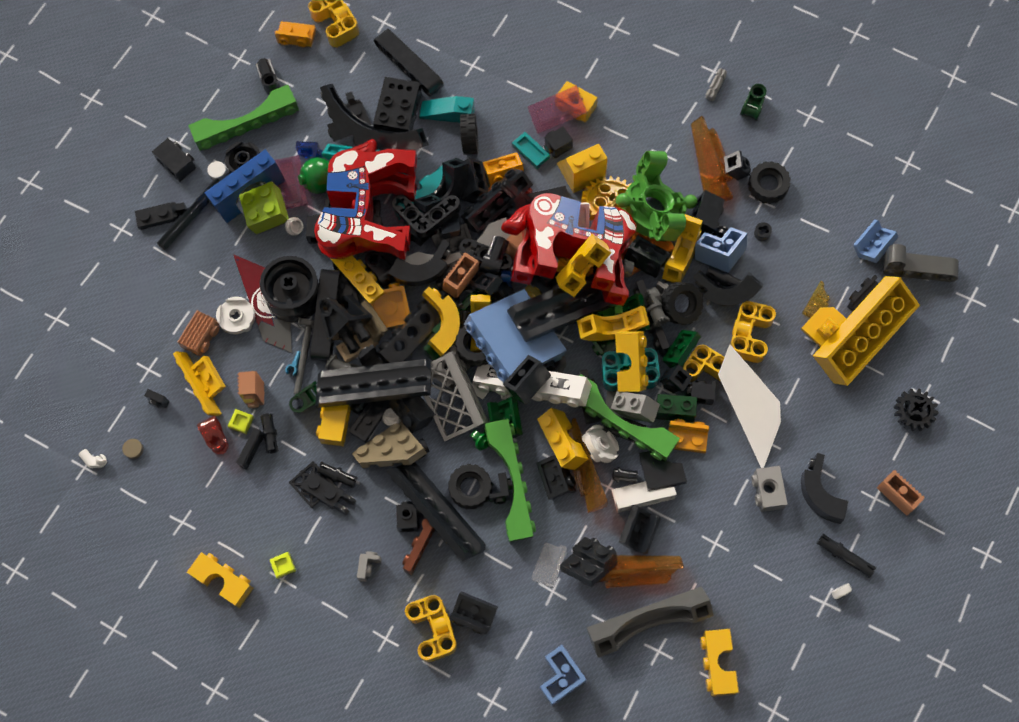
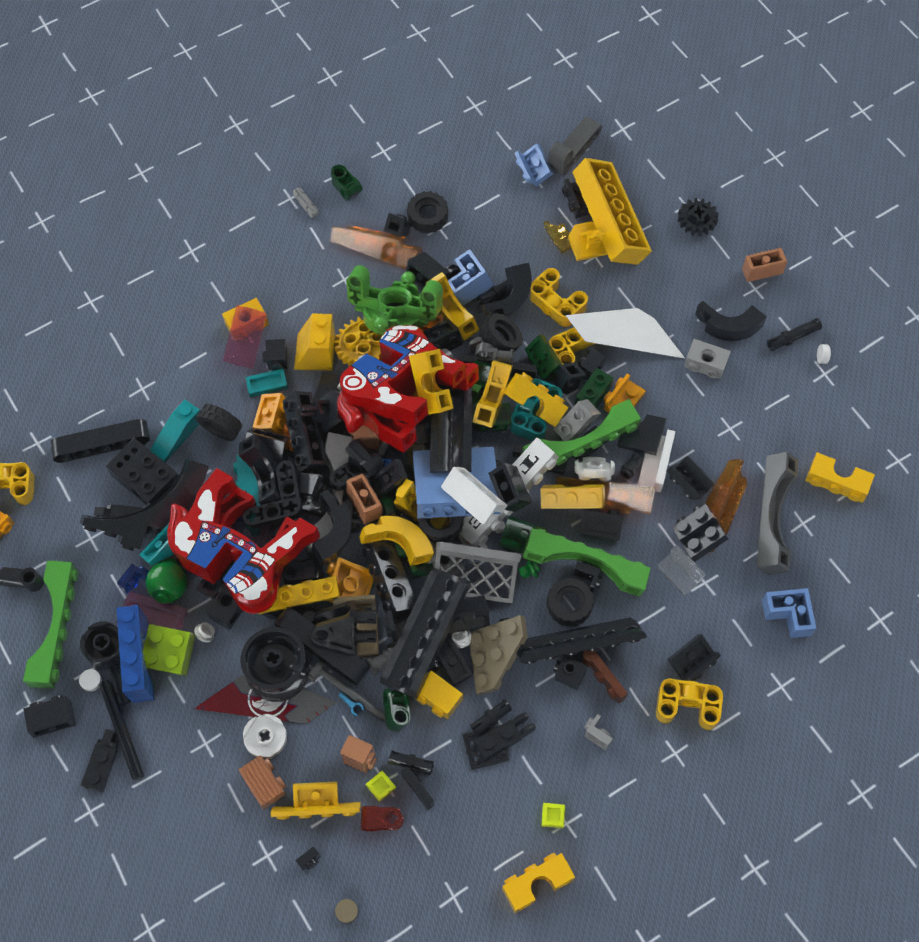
camera: 65 degrees left, 5 degrees down
black bush [754,222,772,241] -> none
none -> white panel [441,467,507,524]

